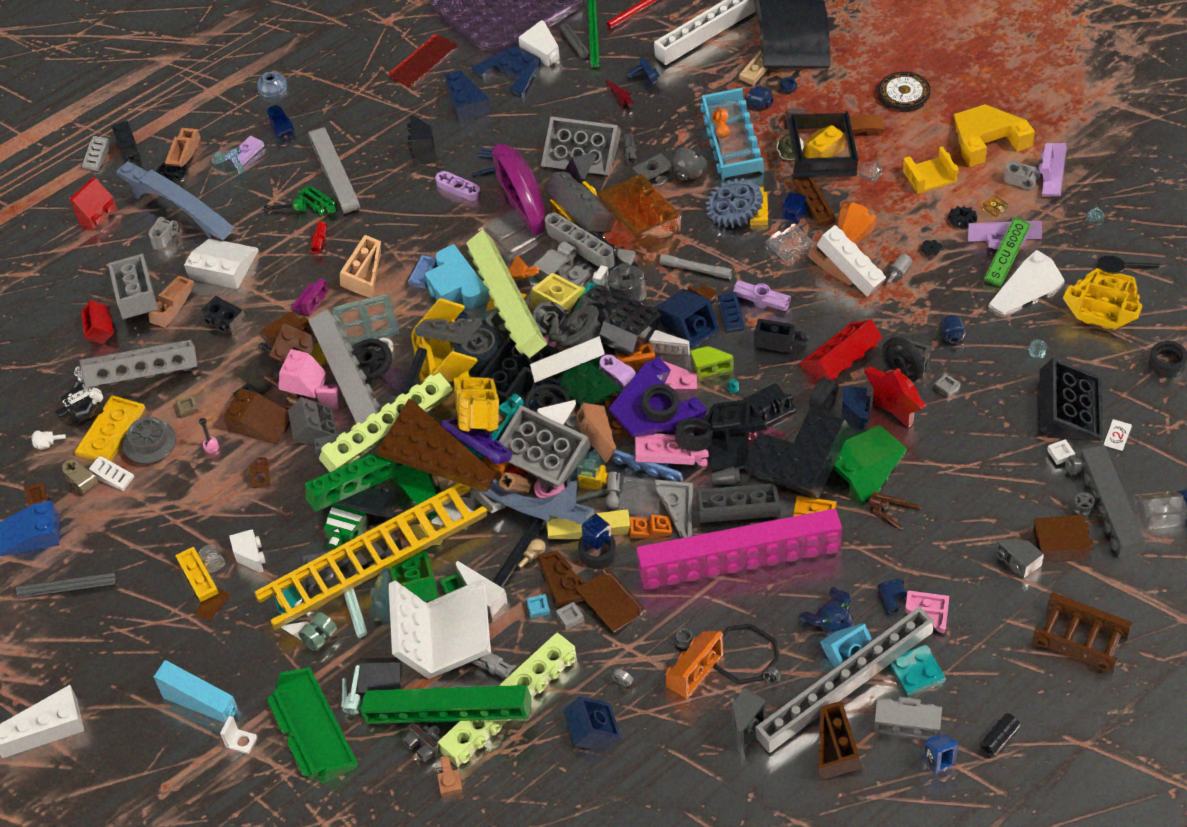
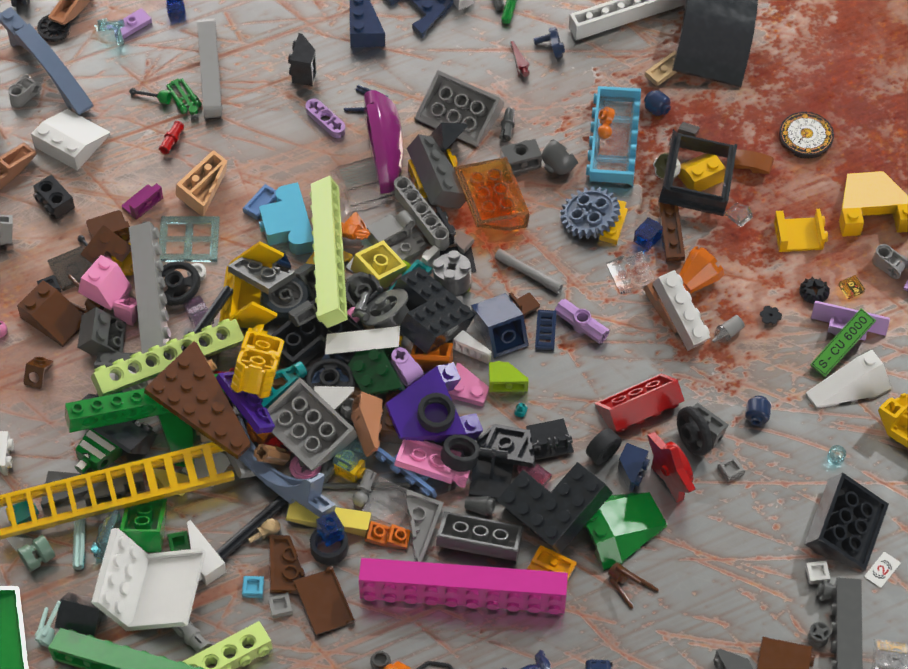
camera: 10 degrees right, 5 degrees up
black hinge [754,318,809,353] -> none
dark blue plate [780,77,797,93] -> none
none -> dark grey piece [288,300,317,327]

